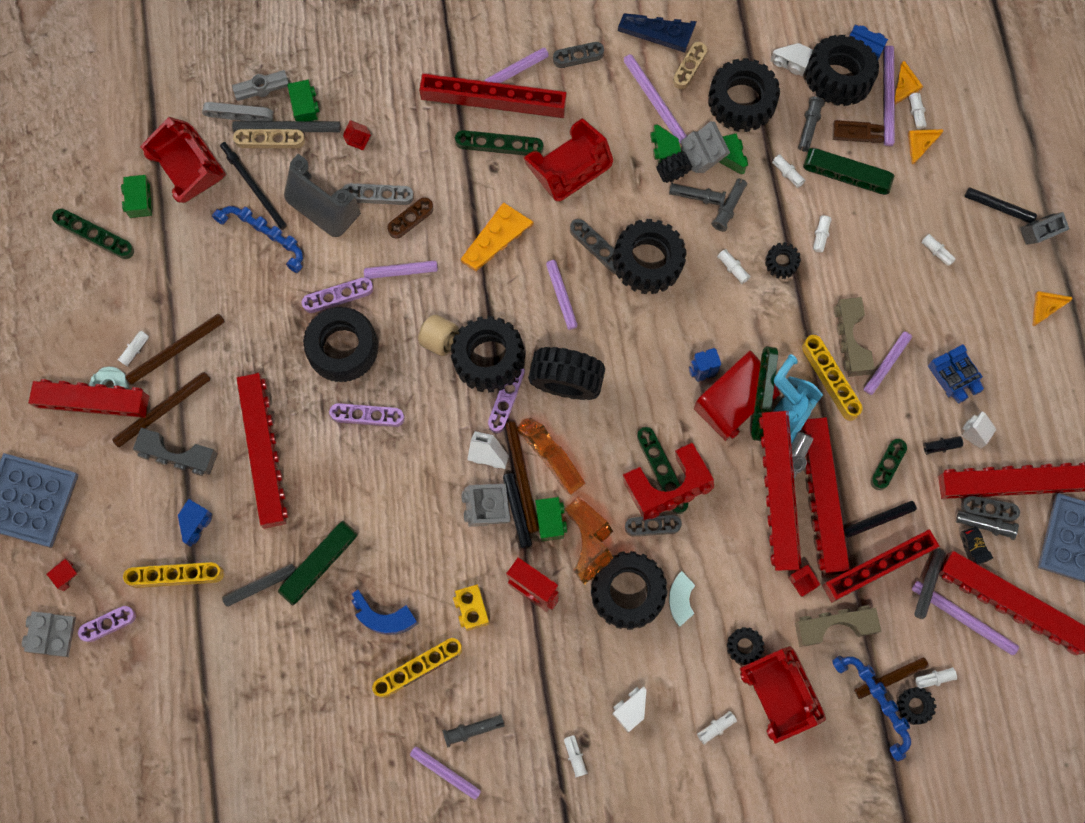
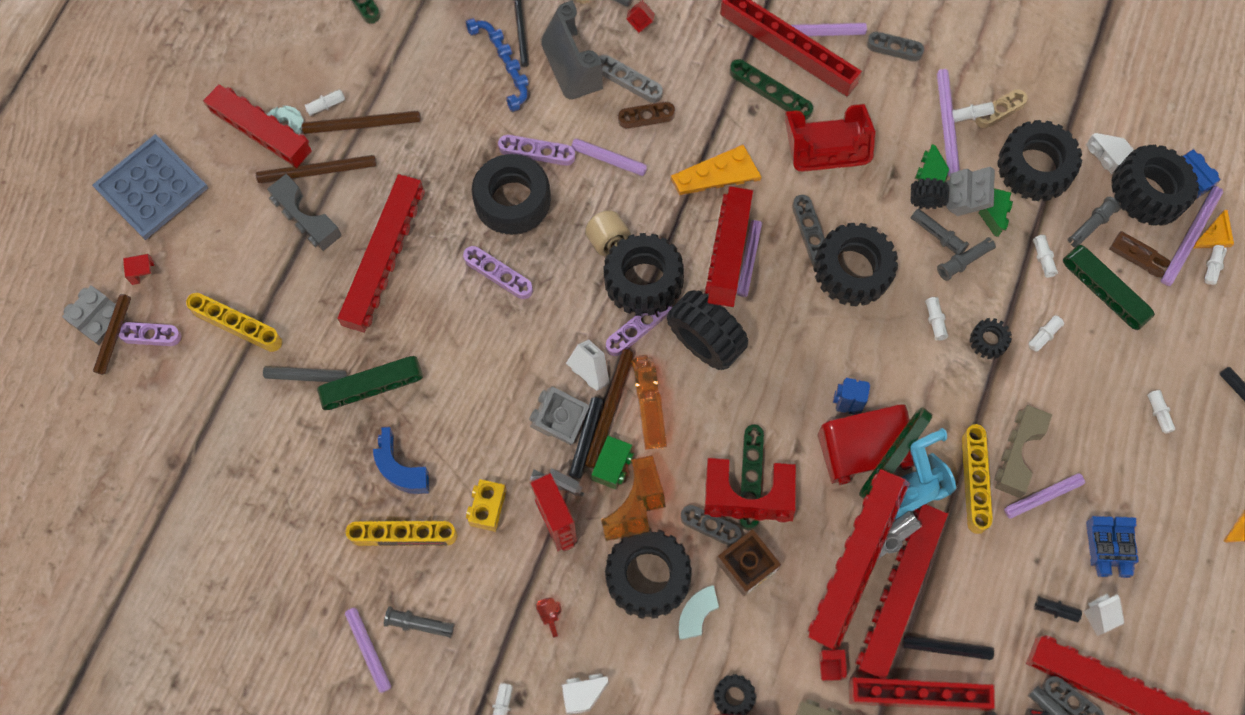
camera: 30 degrees right, 5 degrees down
blue slope [178,499,212,547] -> none
dark blue wing [618,13,697,53] -> none
dark green beam [871,439,907,490] -> none
light orange tile [908,129,943,164] -> none
none -> reddish brown axle [93,294,131,375]
none -> light grey piece [530,468,584,496]
none -> clear red piece [536,597,562,638]
none -> red brick [705,186,753,307]
none -> reddish brown brick [716,529,781,597]
none -> white axle [953,102,995,123]

